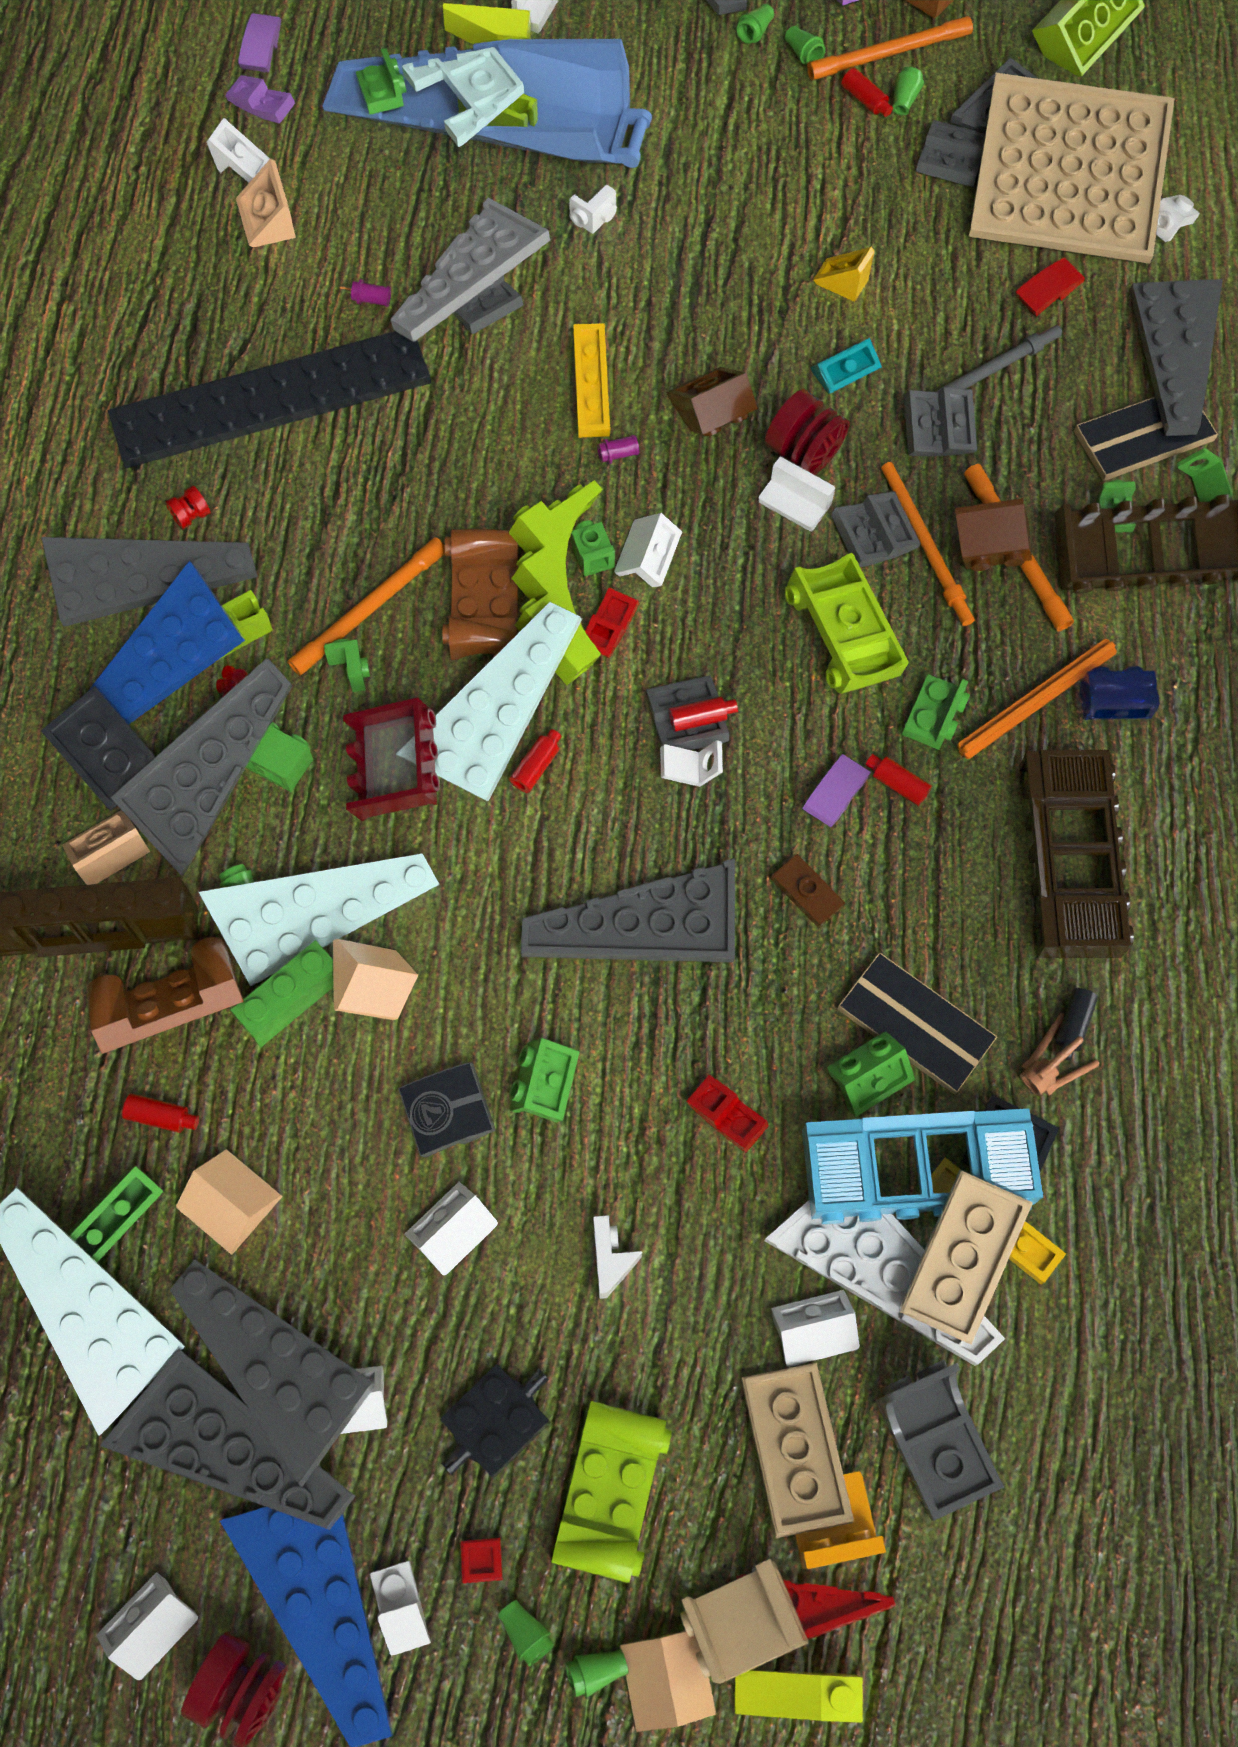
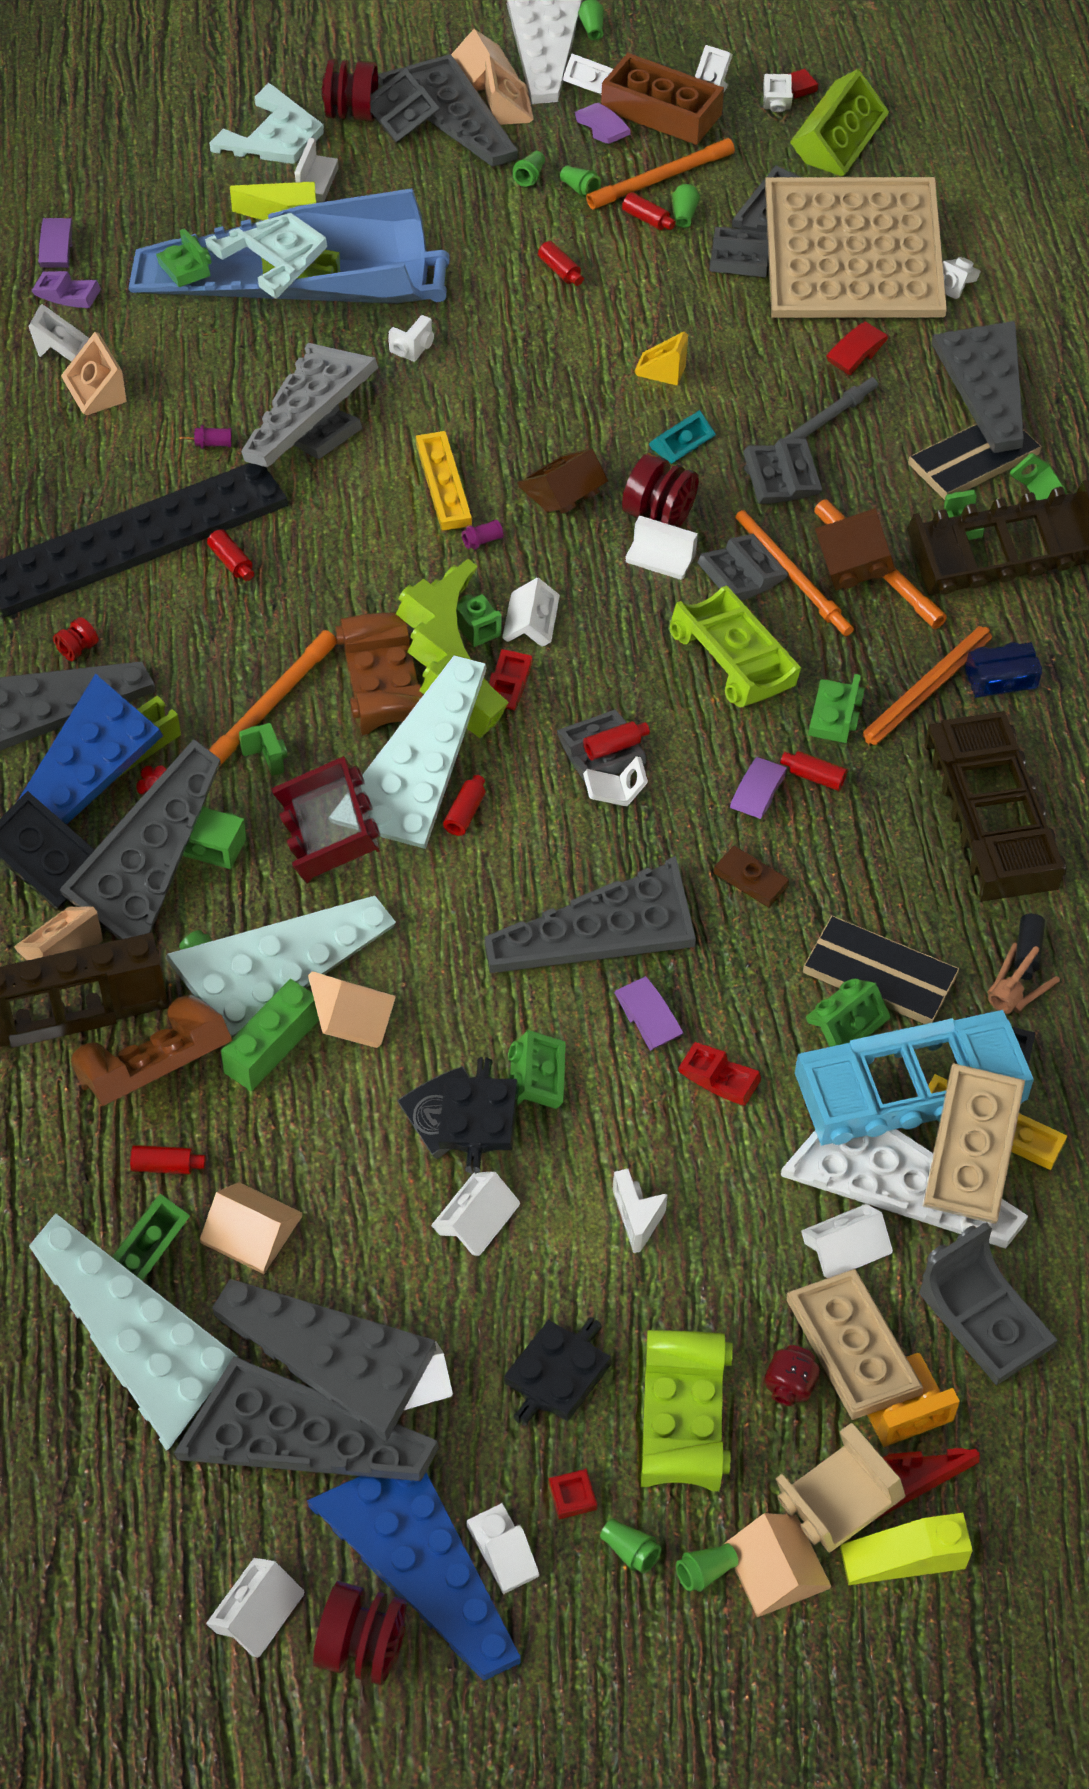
camera: 10 degrees left, 15 degrees down
none -> red cylinder [207,529,255,581]
none -> black plate [438,1057,519,1174]
none -> red cylinder [538,241,584,286]
none -> medium lavender slope [614,976,684,1051]
none -> dark red head [764,1345,820,1406]

